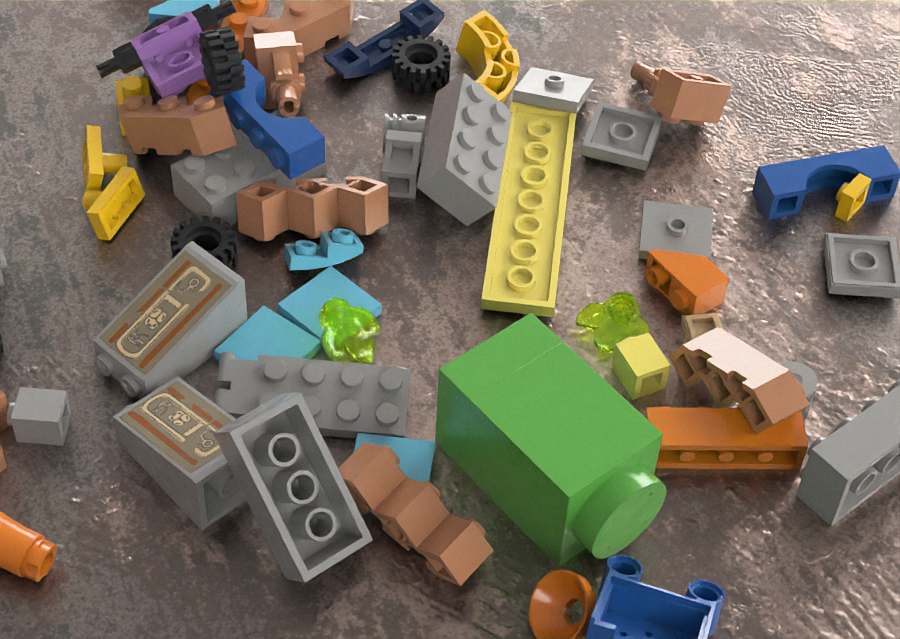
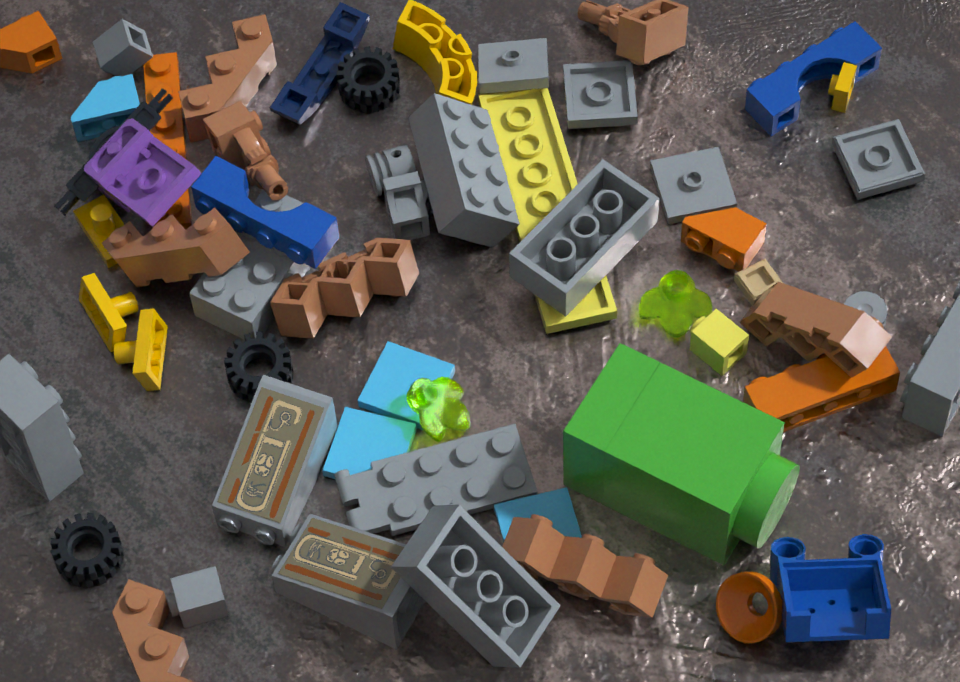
camera: 15 degrees left, 10 degrees up
black tyre [199,27,245,96] -> none
medium azure slope [283,228,364,270] -> none
none -> light grey brick [509,159,659,317]

